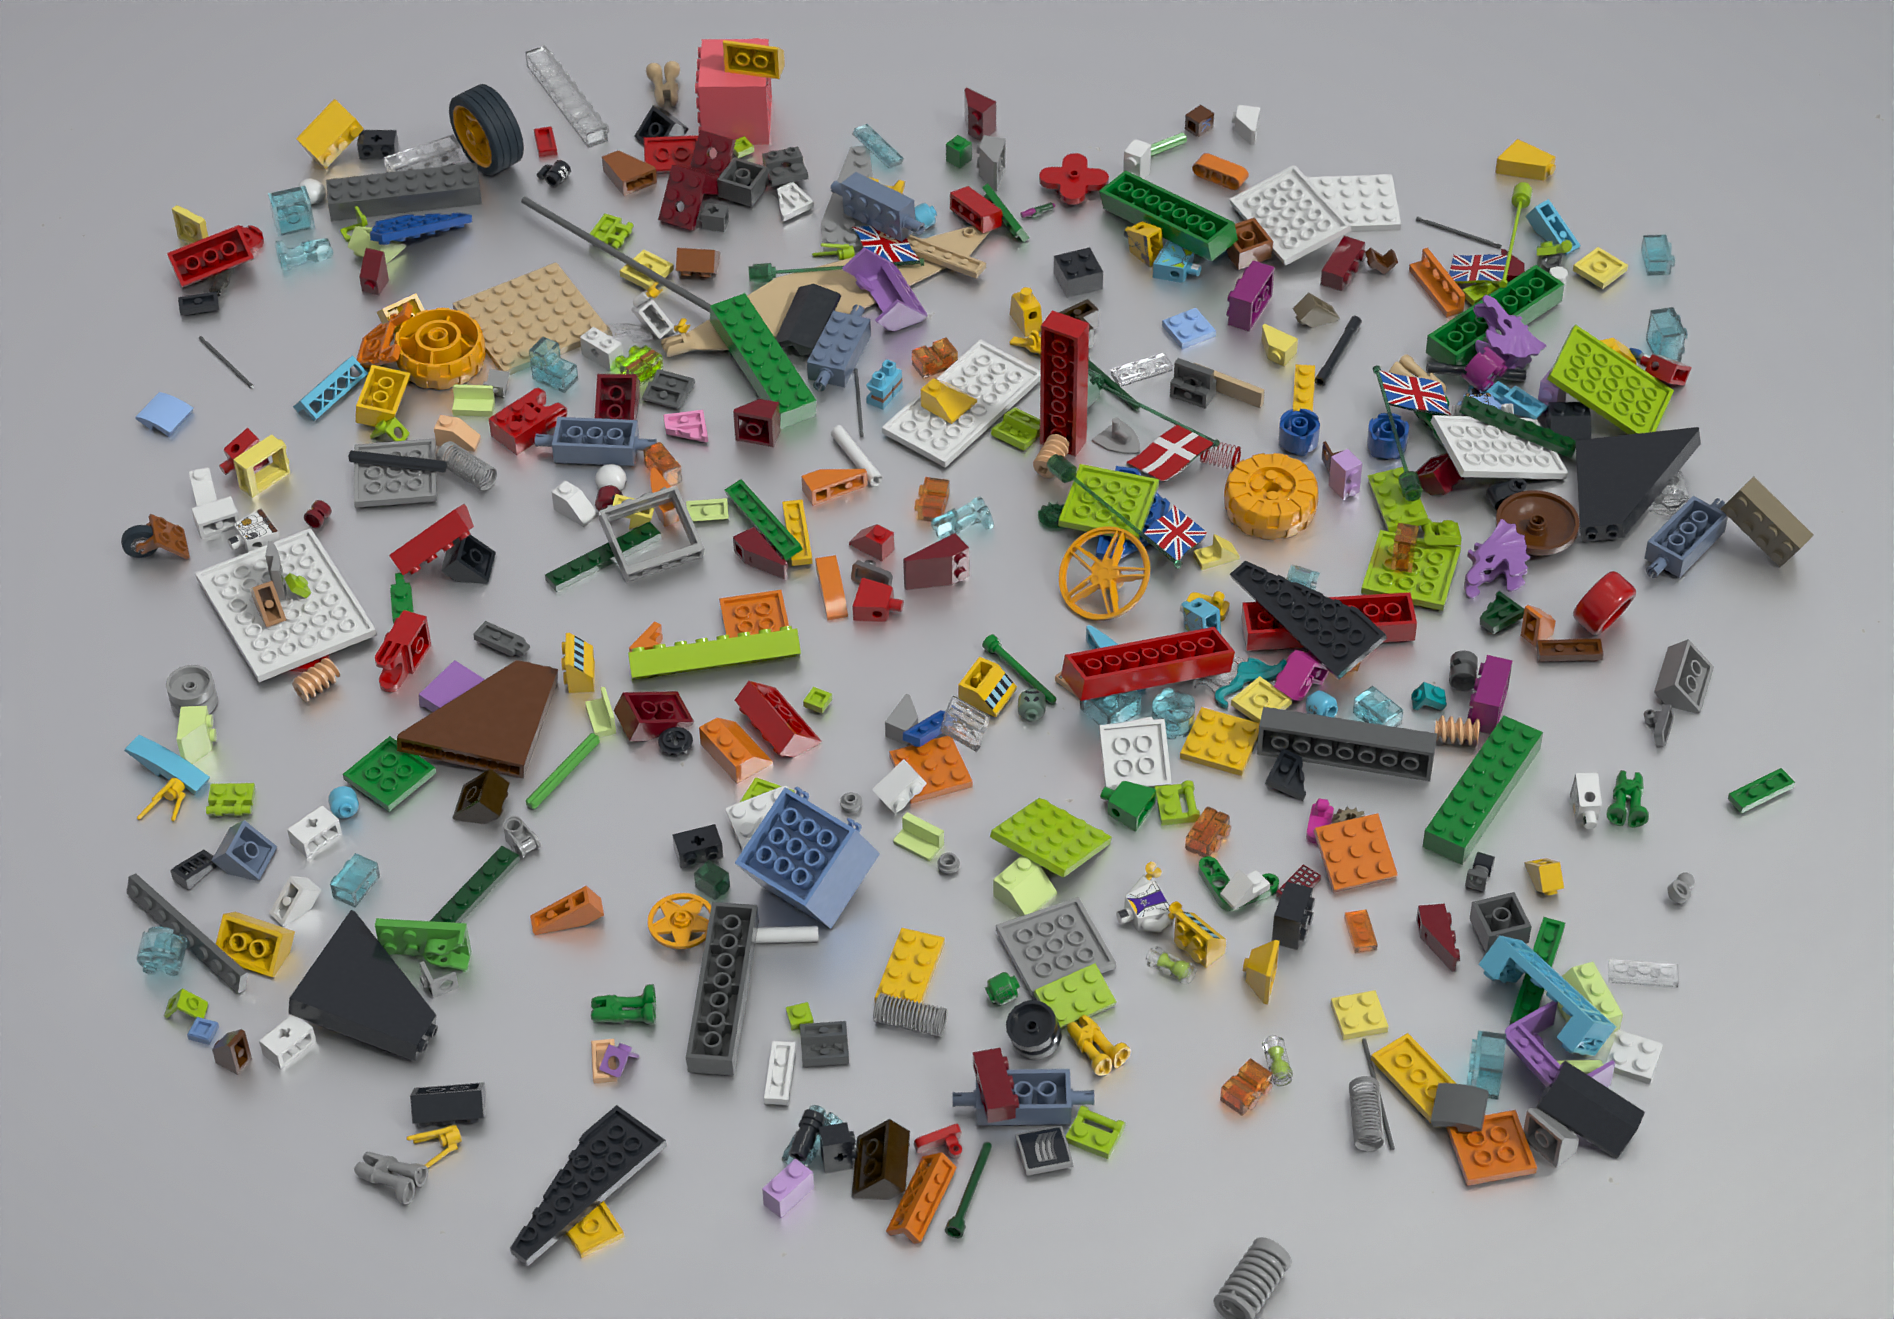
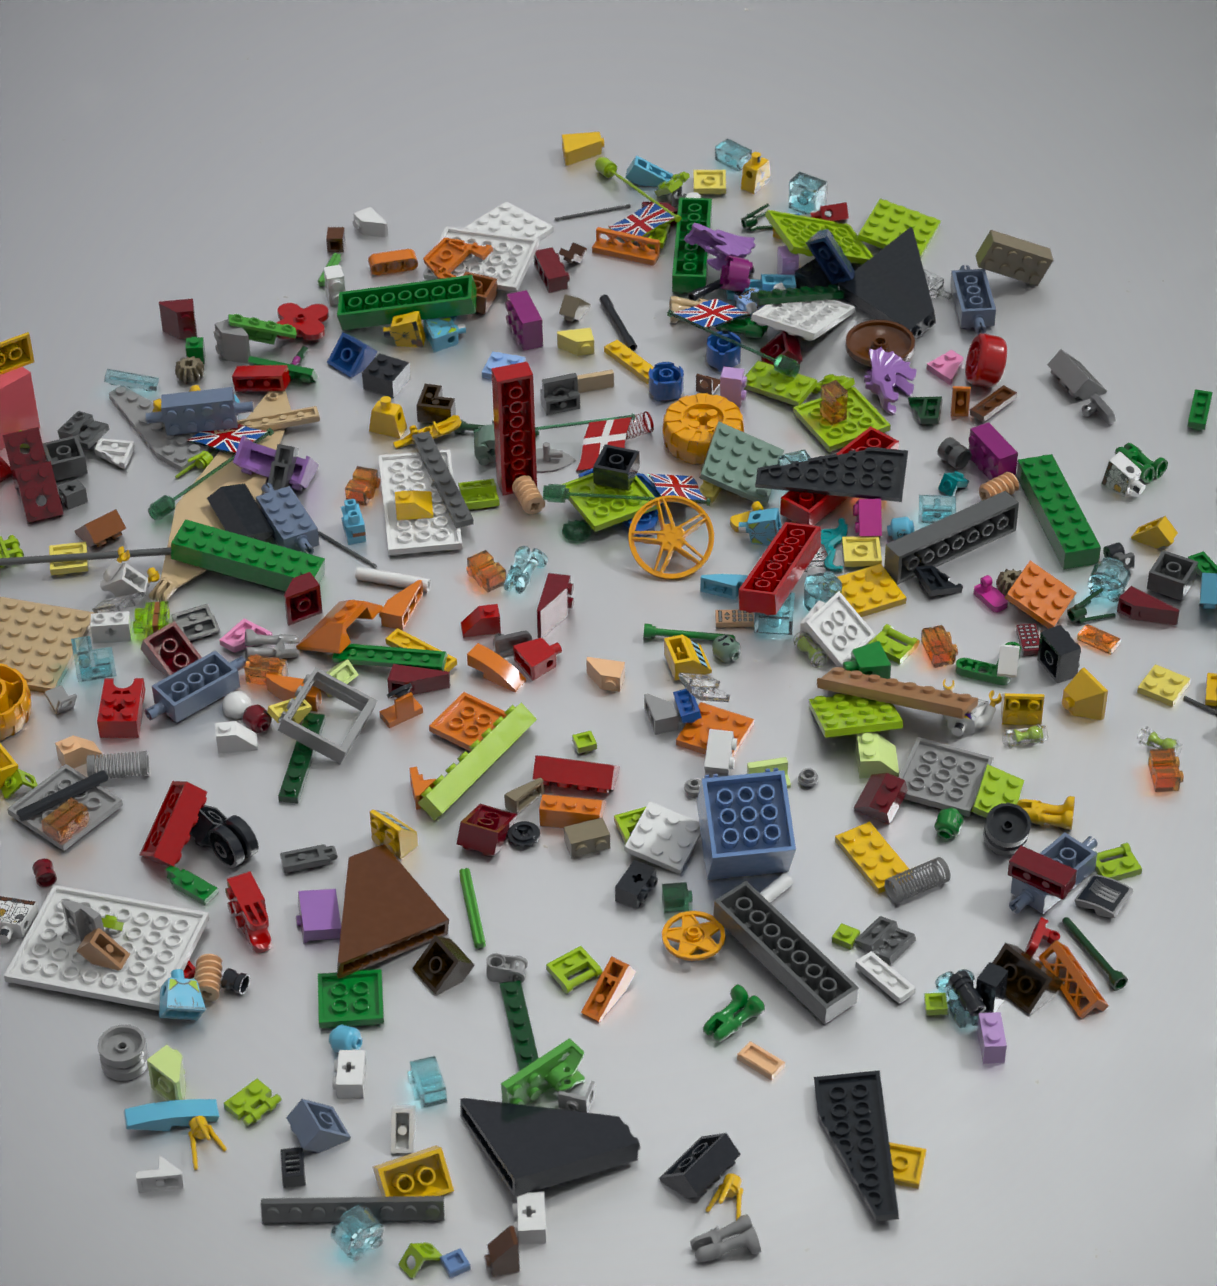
camera: 45 degrees left, 5 degrees down
yellowish green panel [452,384,495,417] -> none
yellowish green panel [585,687,616,738] -> none
medium lavender bracket [599,1043,639,1078] -> none
black piece [1486,478,1527,511] -> none
none -> clear orange brick [41,797,90,844]
none -> white slope [136,1156,184,1192]
none -> medium azure torso [159,969,206,1020]
none -> dark tan gear [175,356,205,384]
none -> black wheel [208,815,259,868]
none -> black wheel [221,968,250,995]
none -> bright green bracket [228,314,297,345]
none -> light grey piece [245,629,299,665]
none -> dark grey slope [267,444,299,490]
none -> orange slope [296,600,383,654]
none -> blue slope [327,332,378,378]
none -> orange piece [379,683,423,728]
none -> dark grey plate [412,431,474,528]
none -> orange wing [423,237,493,279]
none -> dark tan slope [504,778,544,814]
none -> lime plate [546,946,603,994]
none -> dark tan brick [564,818,610,858]
none -> light nougat slope [586,657,625,692]
none -> black brick [593,444,640,490]
none -> sand green plate [699,422,784,506]
none -> yellow torso [741,152,771,194]
none -> dark green plant [741,204,773,232]
none -> clear piece [793,631,828,668]
none -> dark blue slope [806,229,855,284]
none -> medium nougat plate [817,667,978,719]
none -> dark red slope [854,773,908,824]
none -> lime plate [857,199,941,258]
none -> lime plate [924,993,948,1015]
none -> bright pink wing [926,350,964,385]
none -> dark green plant [1067,588,1116,624]
none -> clear light blue brick [1088,558,1131,602]

